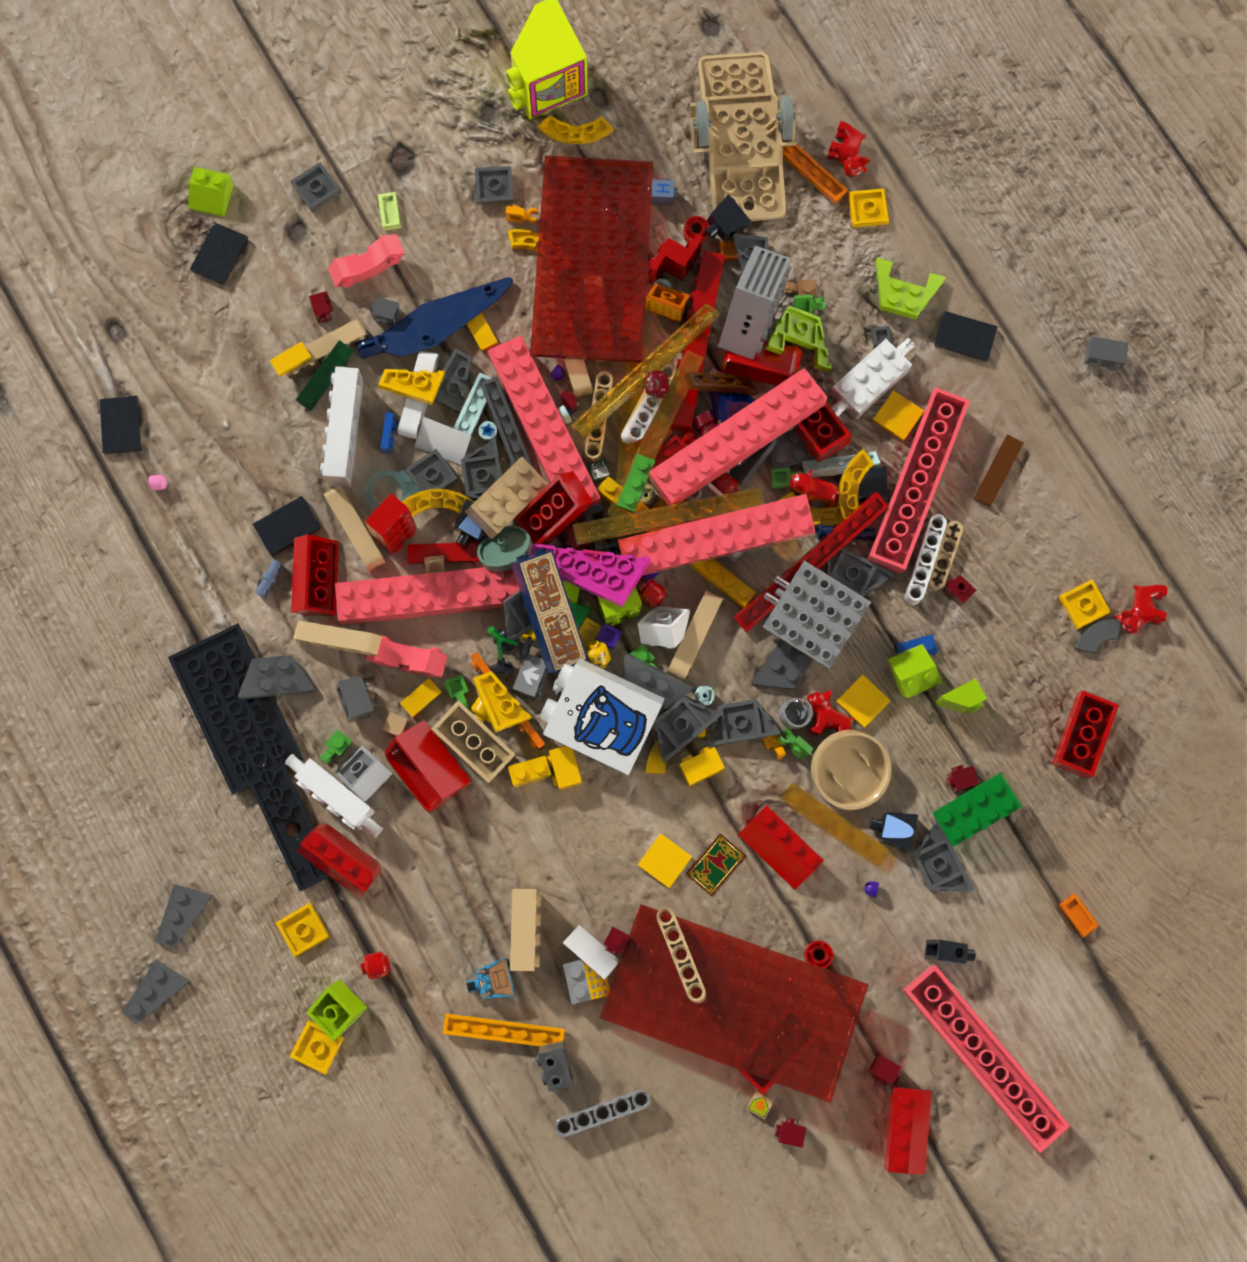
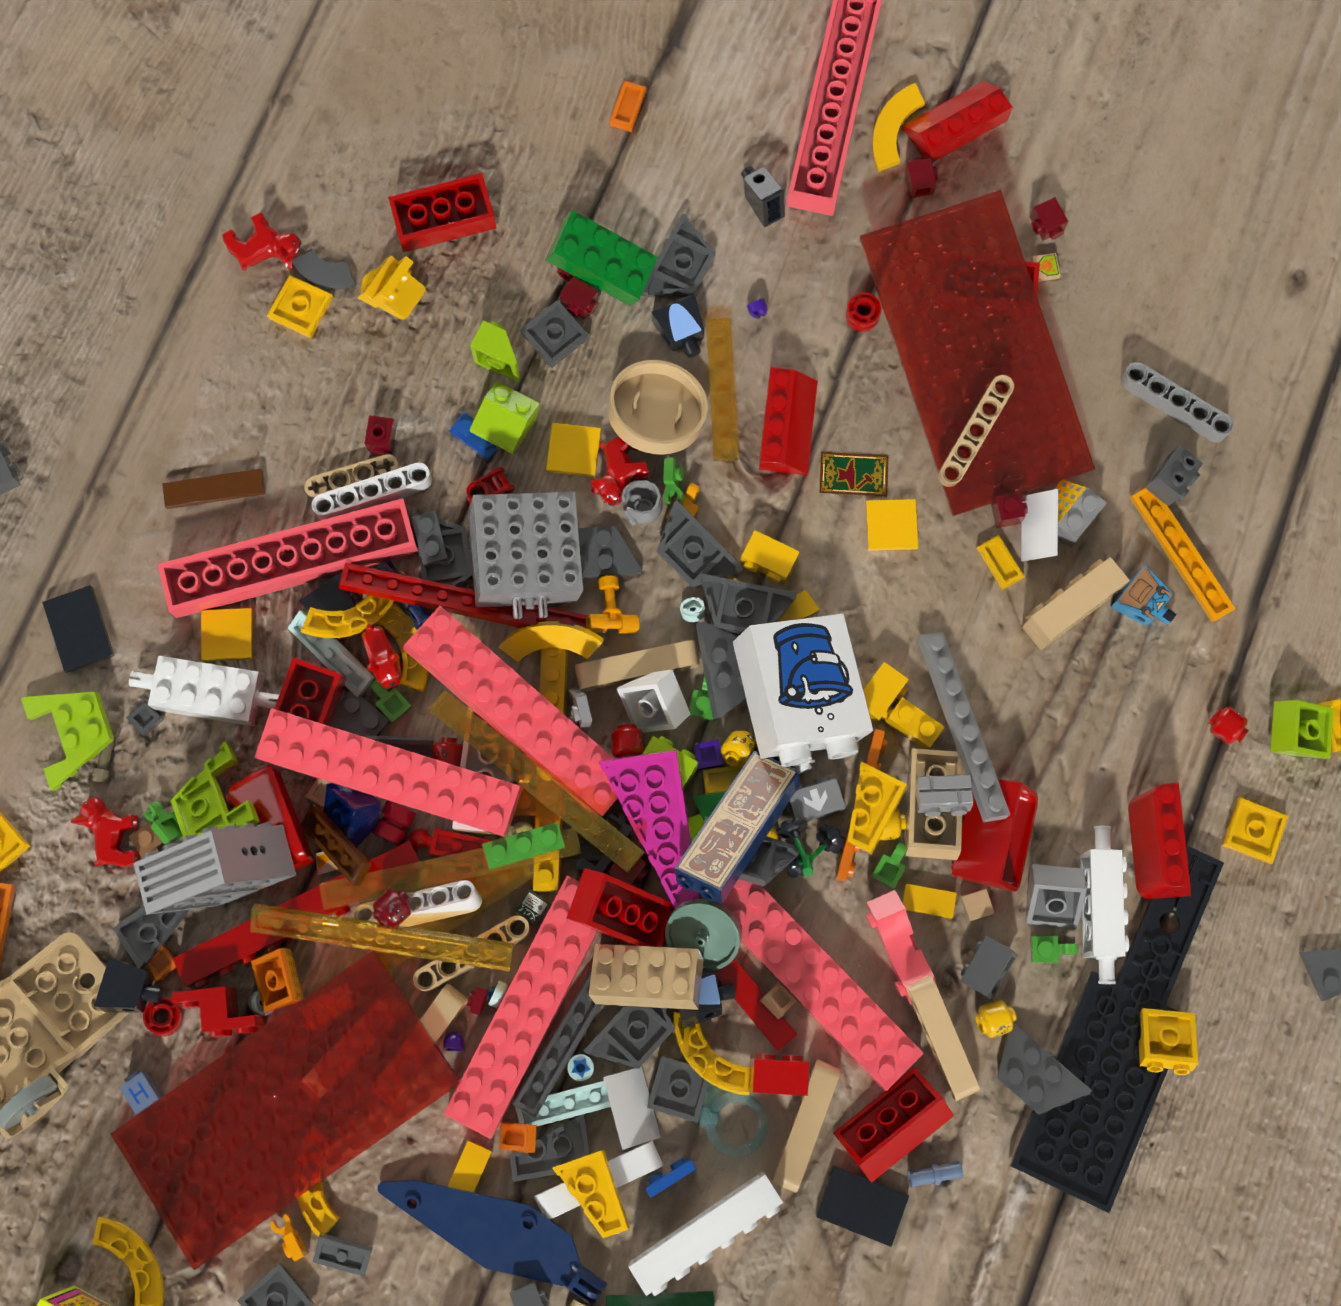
camera: 125 degrees left, 0 degrees up
none -> red animal [71,797,140,867]
none -> dark grey plate [312,1233,373,1277]
none -> yellow piece [358,255,426,320]
none -> dark grey plate [411,511,449,567]
none -> red piece [466,467,515,505]
none -> yellow tile [498,621,604,662]
none -> orange tile [499,1122,537,1153]
none -> dark grey plate [520,300,589,368]
none -> light grey wing [567,687,592,735]
none -> light orange bar [586,576,640,634]
none -> yellow tile [872,83,925,172]
none -> light grey brick [915,775,973,817]
none -> light grey plate [917,632,1010,822]
none -> yellow head [975,1000,1016,1038]
none -> yellow tile [976,535,1025,590]
none -> yellow plate [1139,1008,1198,1075]

